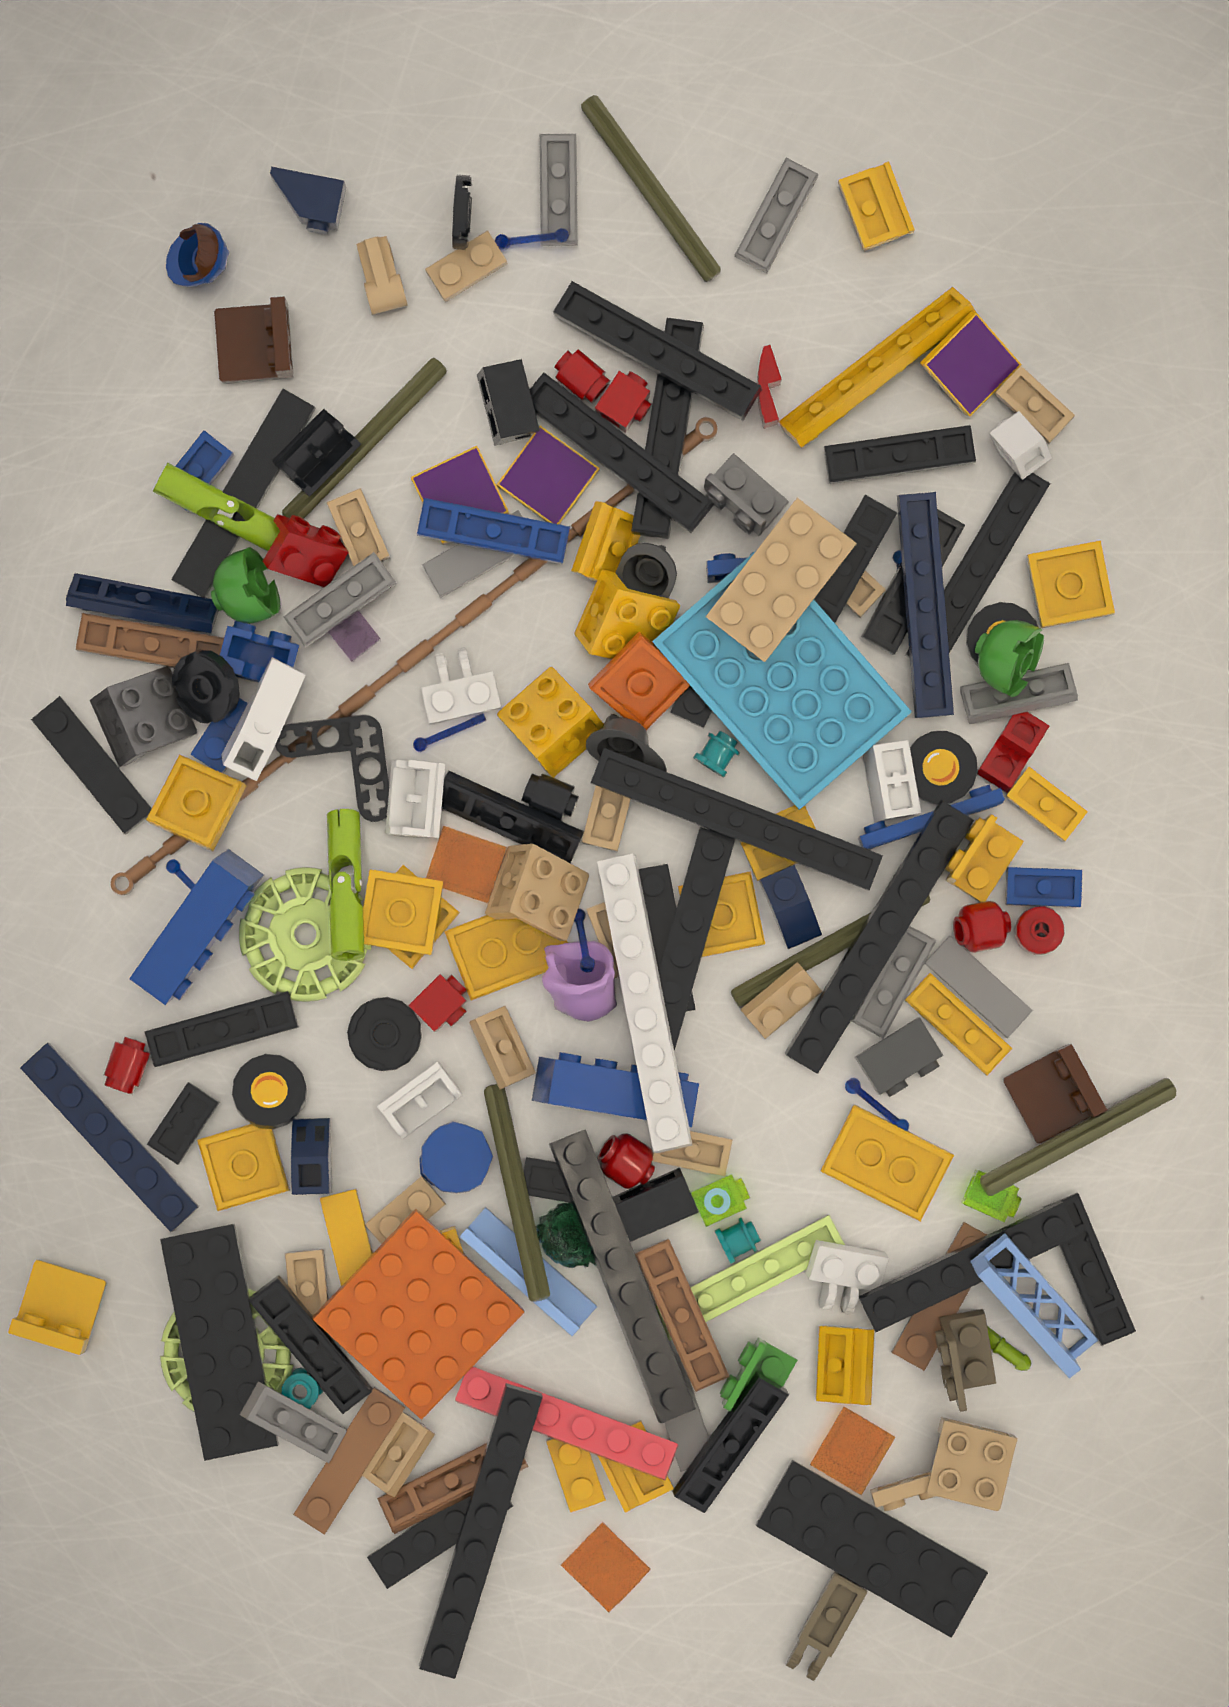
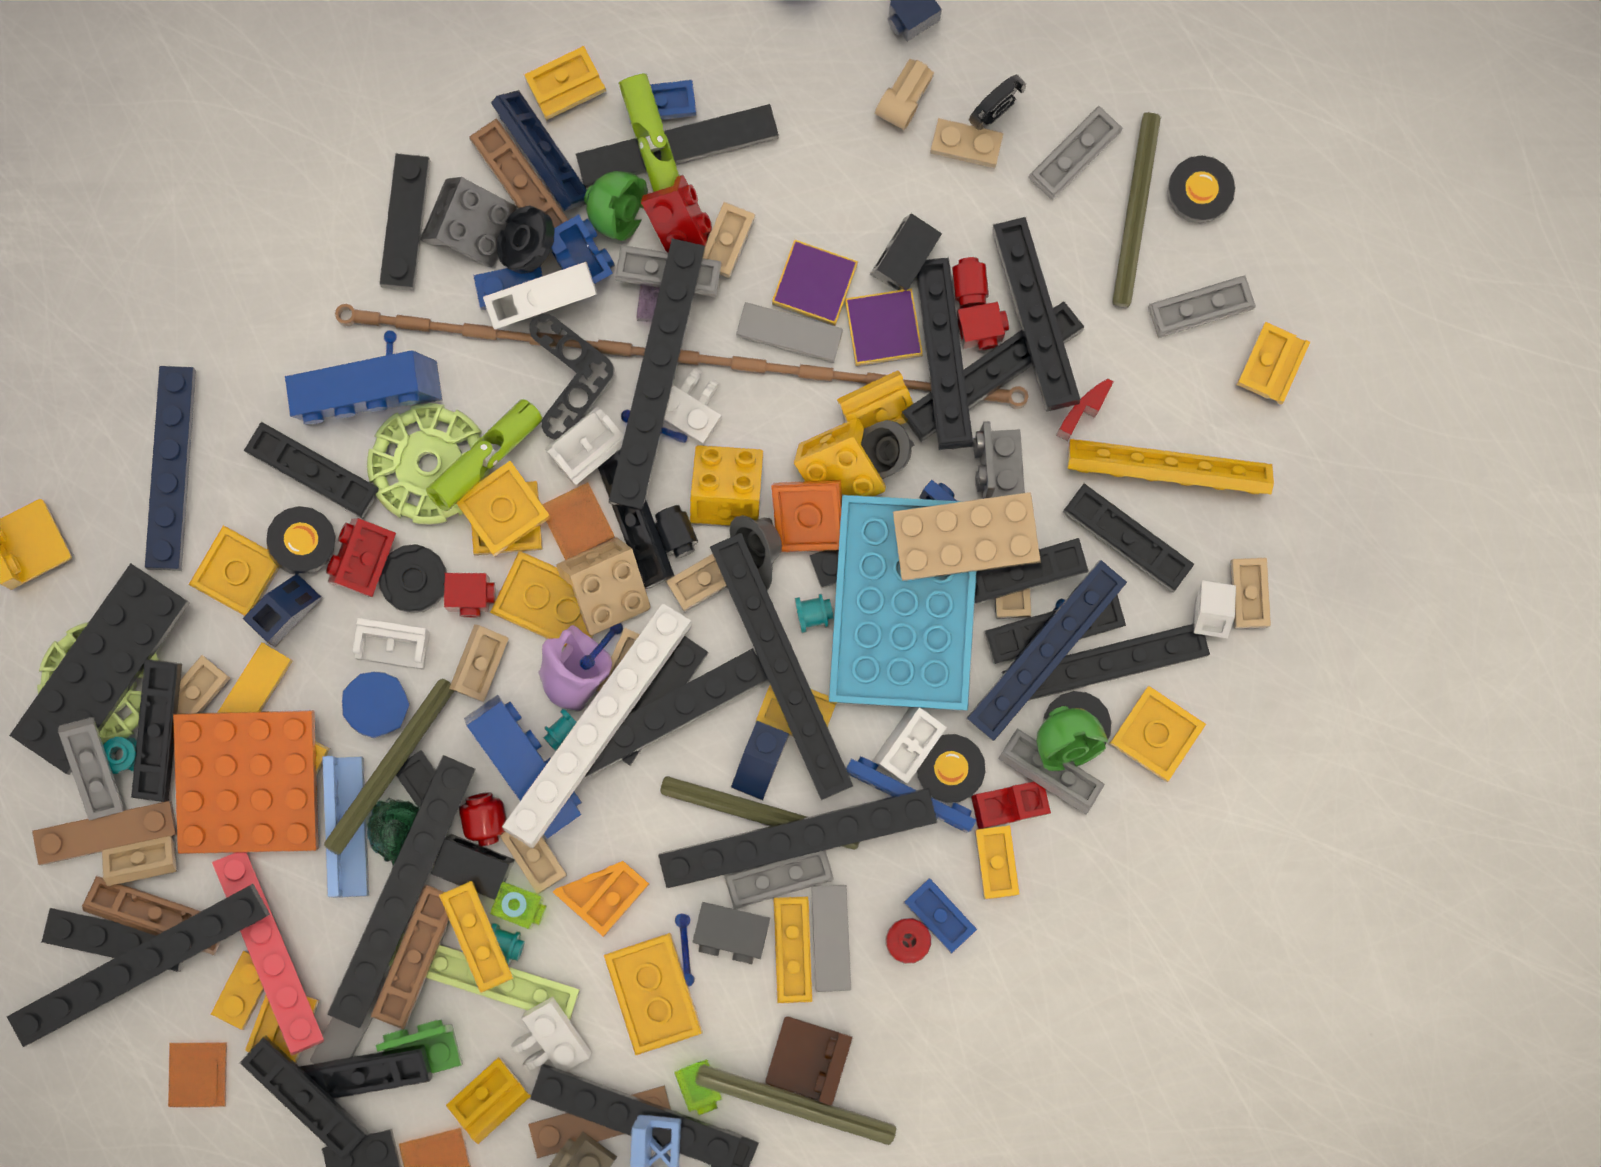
camera: 40 degrees right, 5 degrees down
red brick [104,1037,150,1094] -> none
yellow tile [146,754,246,851] -> none
black plate [147,1082,220,1165] -> none
reddish brown bracket [214,296,294,383] -> none
black hinge [272,409,361,497] -> none
olive axle [282,358,447,519] -> none
tan plate [365,1176,446,1244] -> none
blue plate [417,498,570,564] -> none
clear blue hinge [495,228,569,250] -> none
yellow tile [678,871,765,957] -> none
tan plate [740,962,822,1039] -> none
dark purple tile [920,311,1022,417] -> none
yellow bracket [945,814,1024,902] -> none
red head [953,901,1011,953] -> none
none -> black plate [240,1035,369,1160]
none -> red bracket [326,518,396,597]
none -> yellow tile [439,881,514,993]
none -> yellow plate [524,46,606,121]
none -> teal brick [543,708,577,752]
none -> light orange wing [553,861,649,937]
none -> black plate [608,239,705,511]
none -> black tile [1167,155,1236,223]

